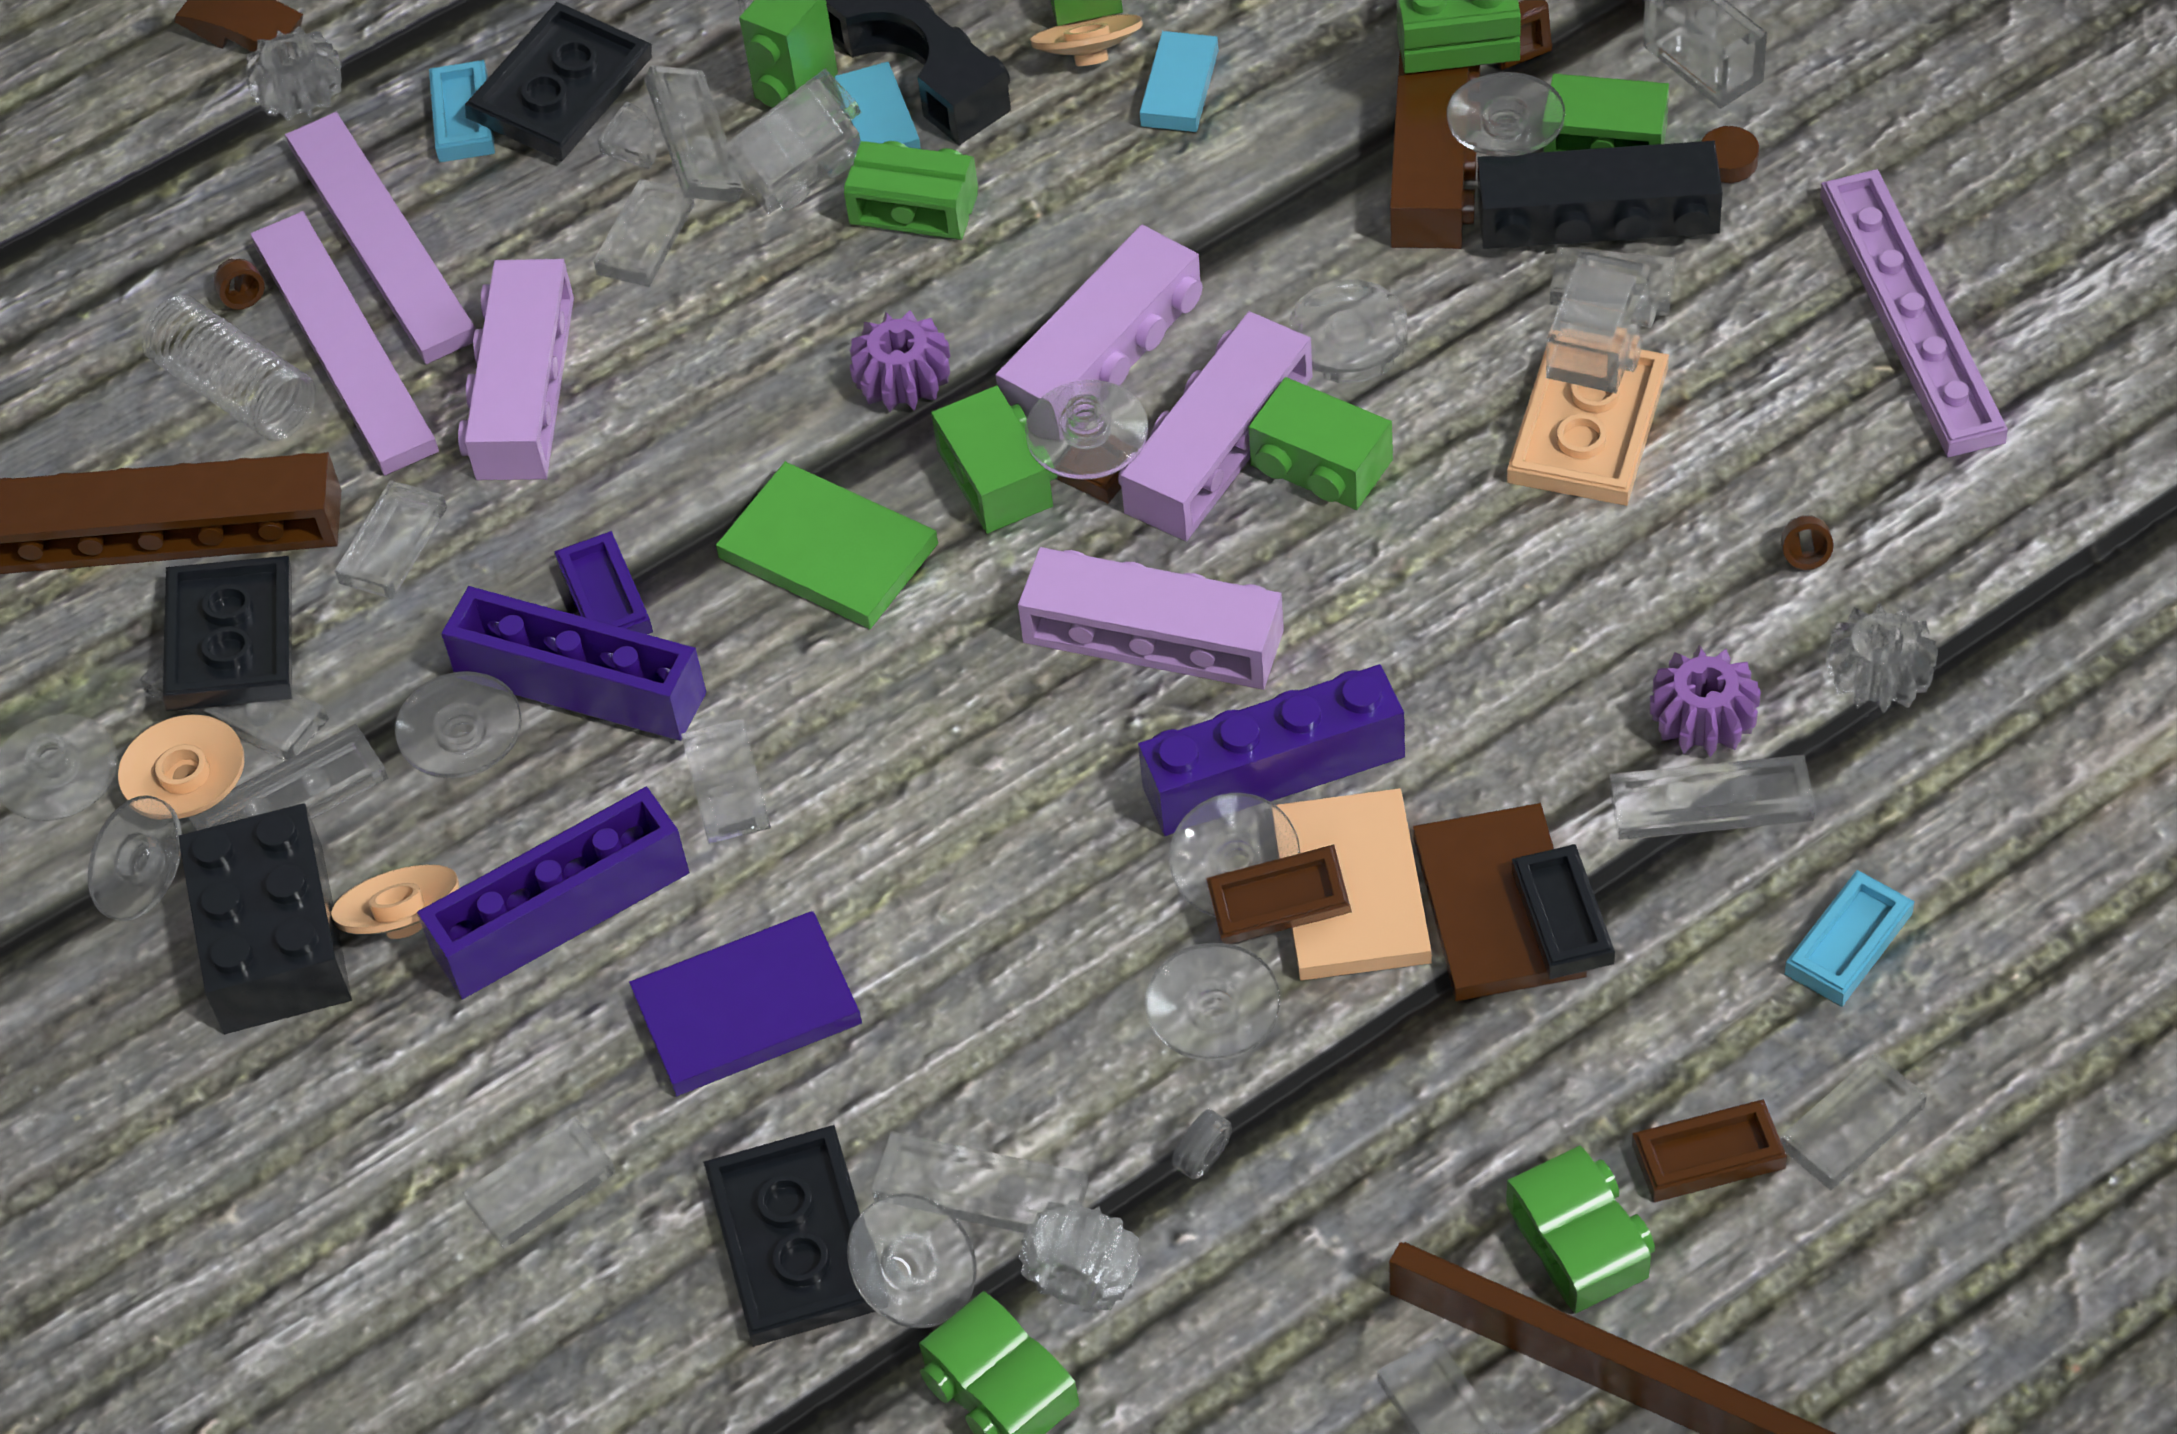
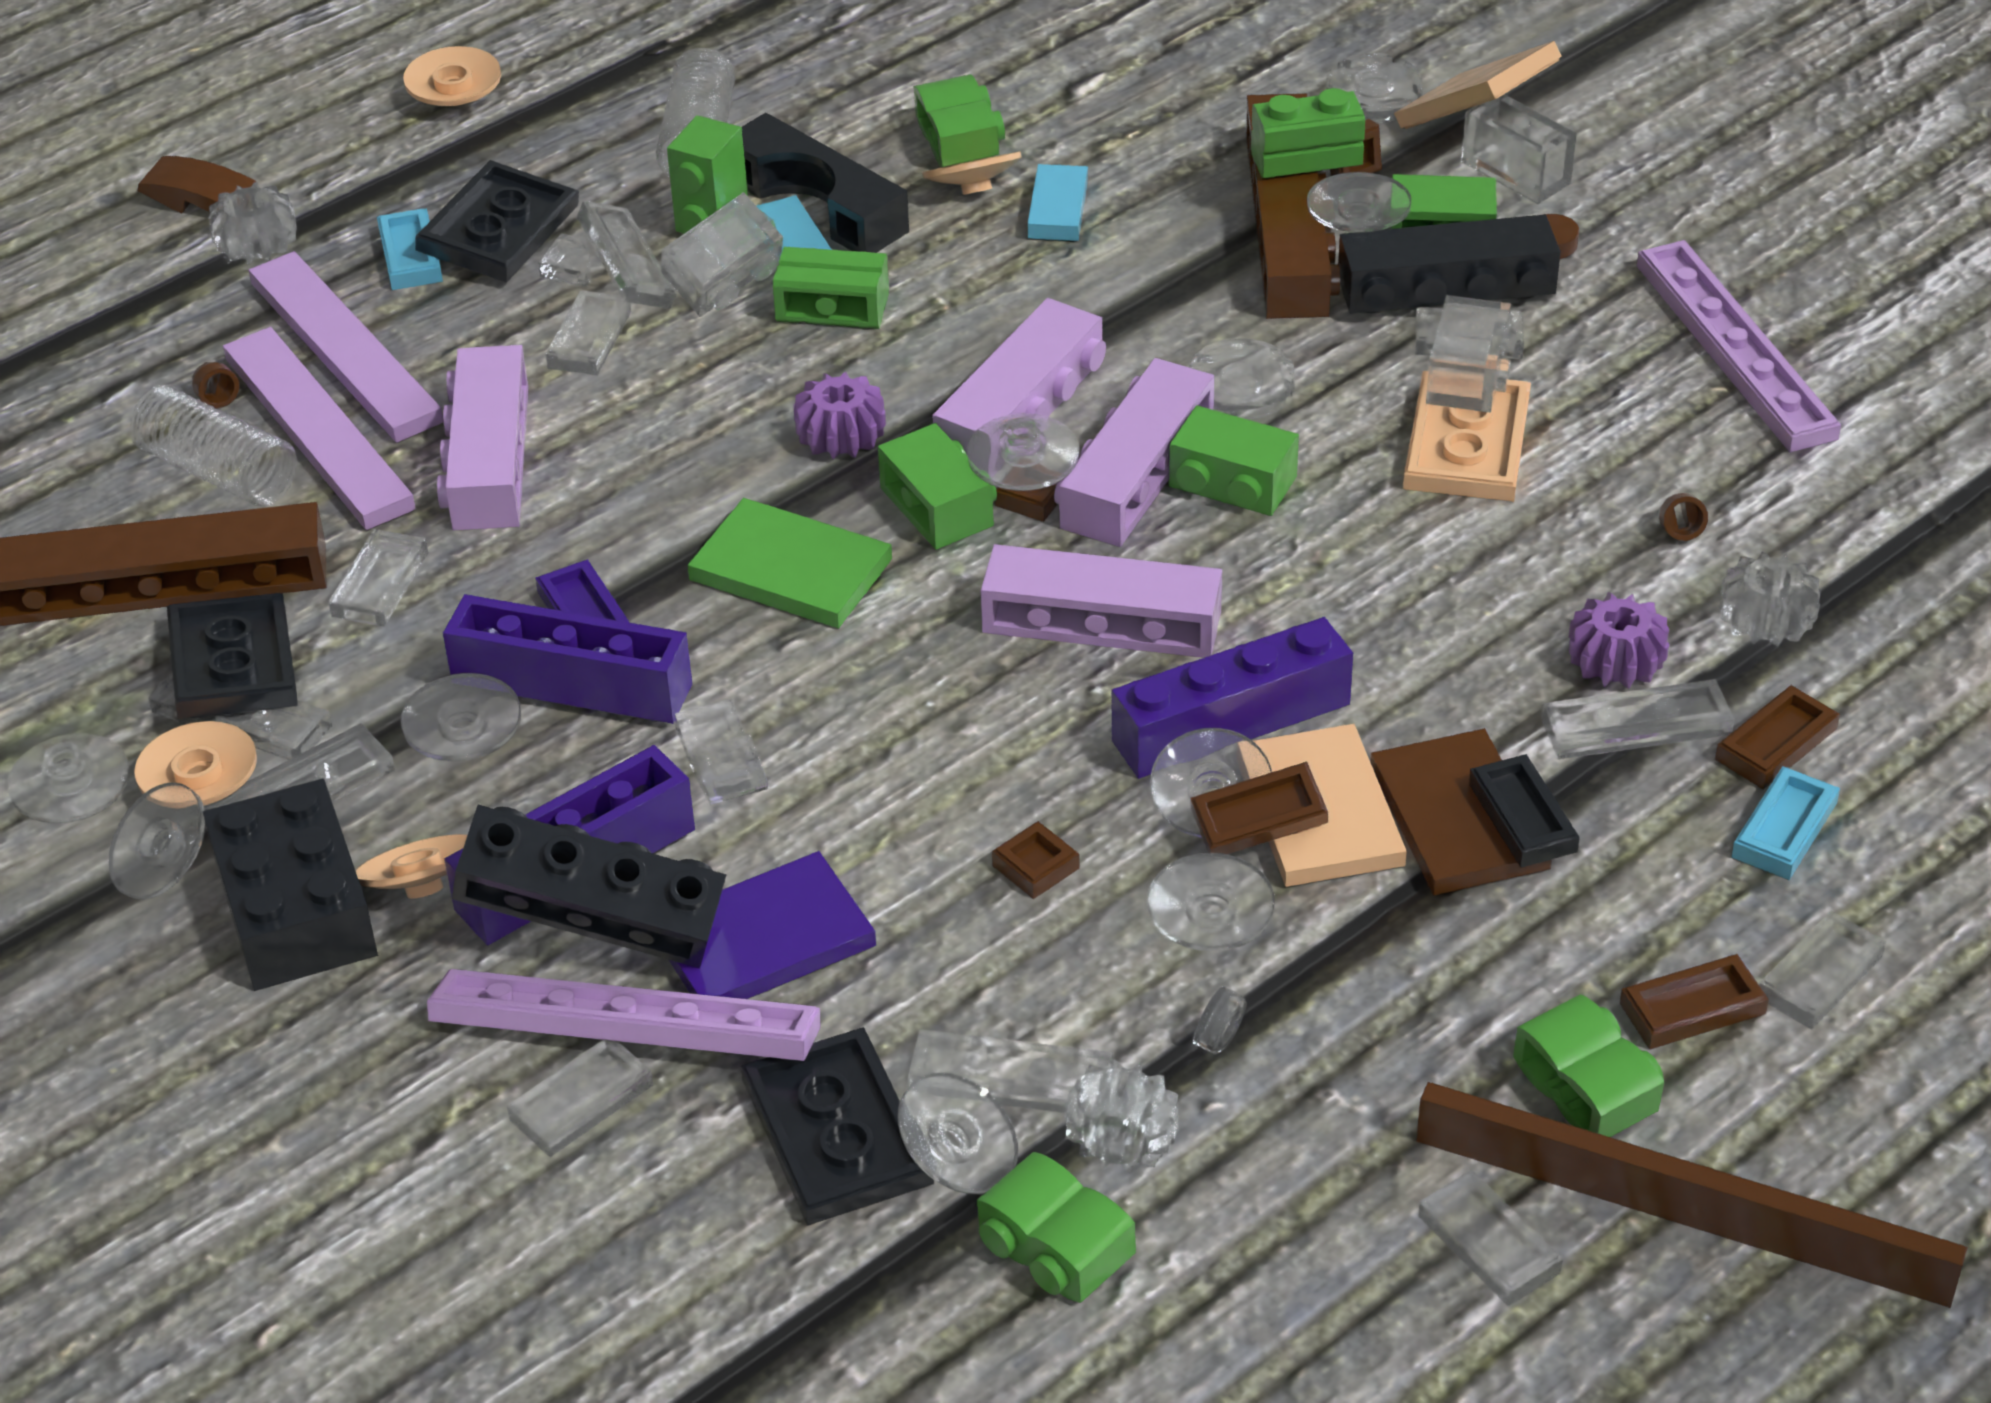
camera: 10 degrees left, 10 degrees down
none -> lavender tile [427,969,821,1061]
none -> black brick [452,804,727,968]
none -> reddish brown tile [992,821,1080,899]
none -> reddish brown tile [1715,685,1840,790]

